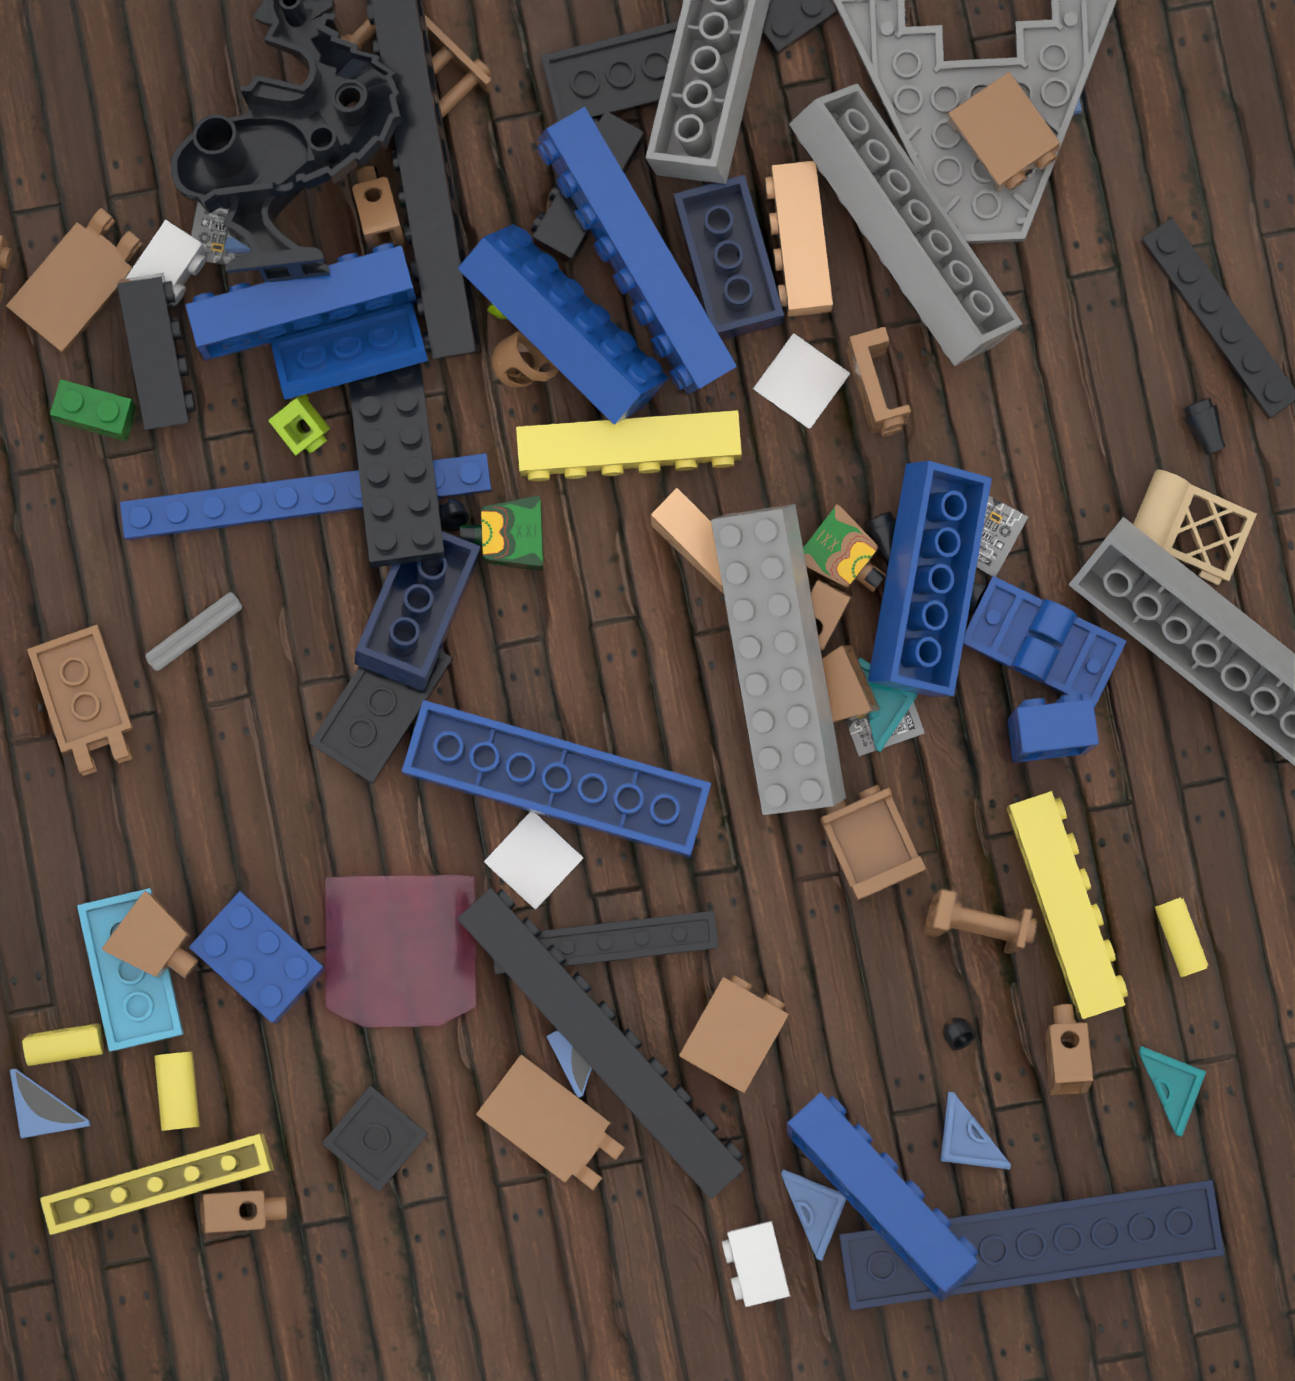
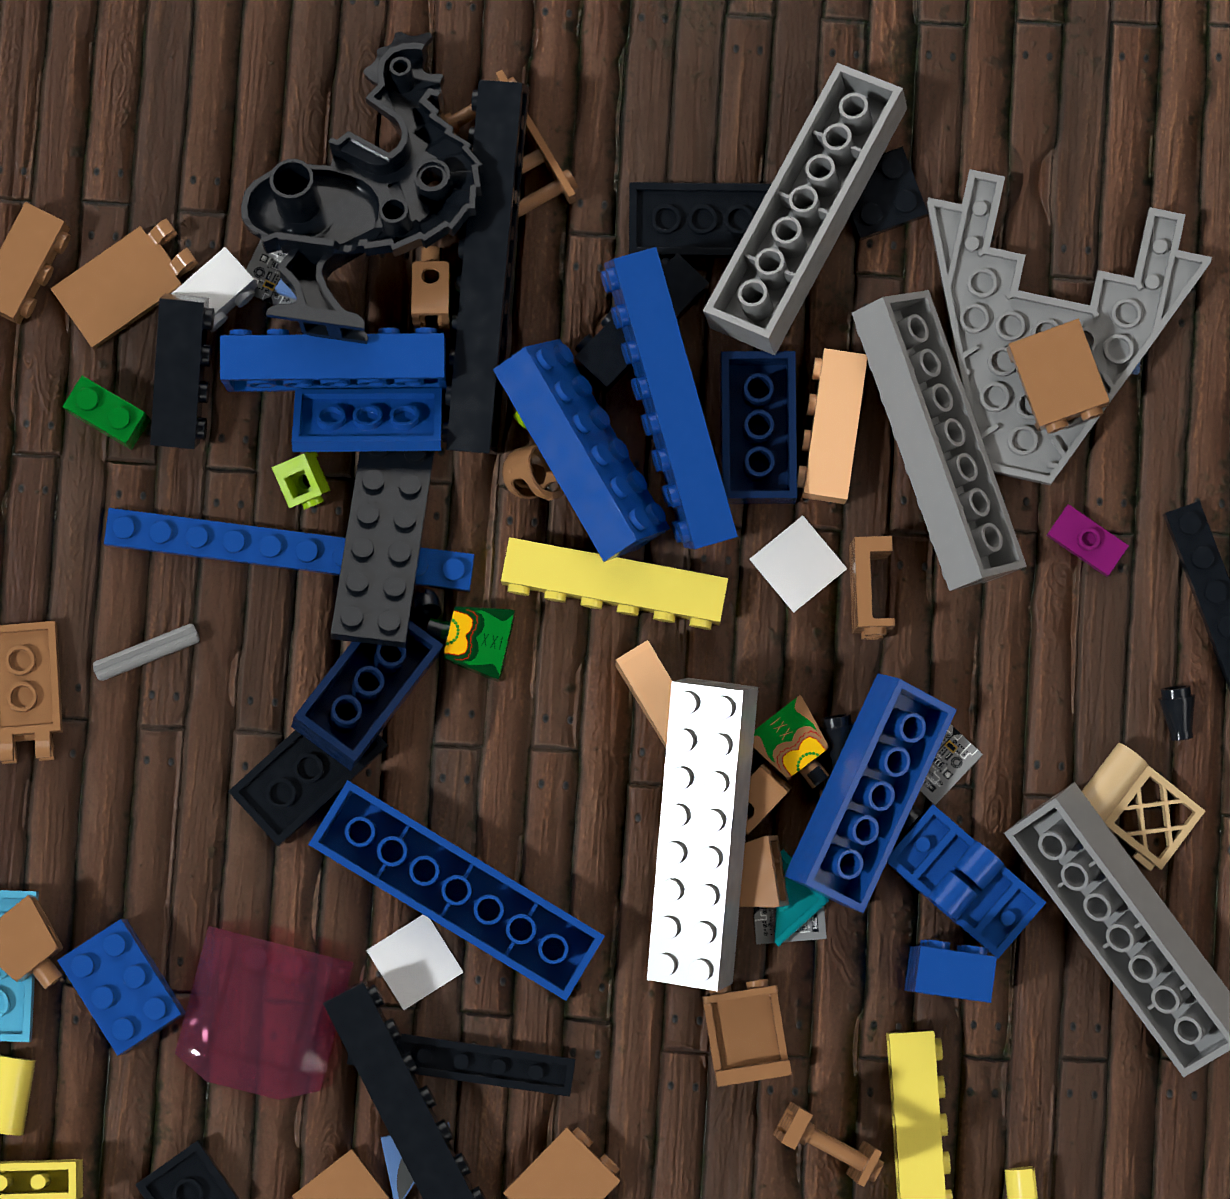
camera: 10 degrees right, 0 degrees up
none -> magenta plate [1046,504,1129,577]

